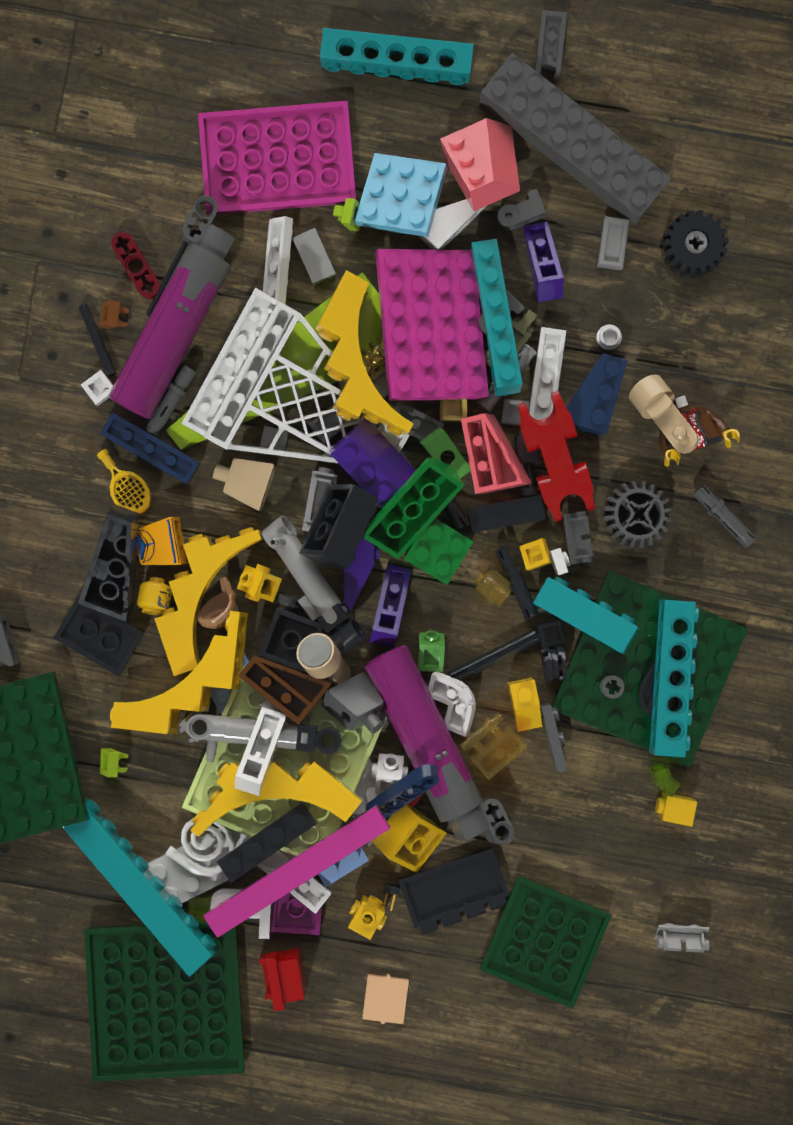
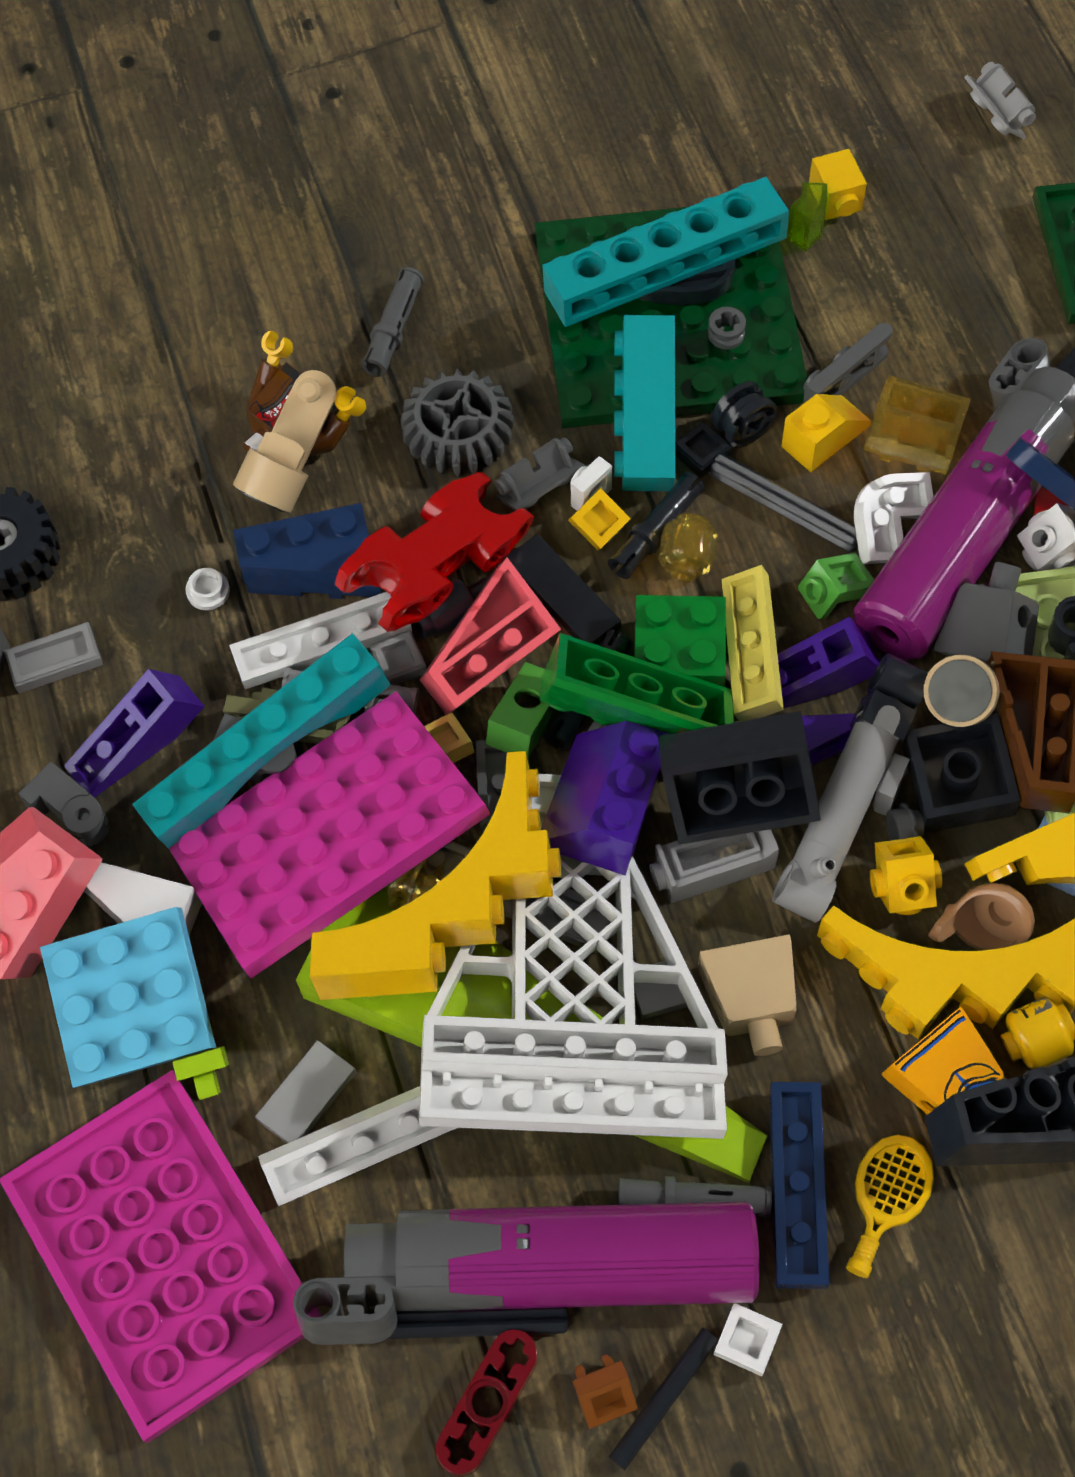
camera: 120 degrees left, 25 degrees down
none -> light yellow plate [722,565,784,722]

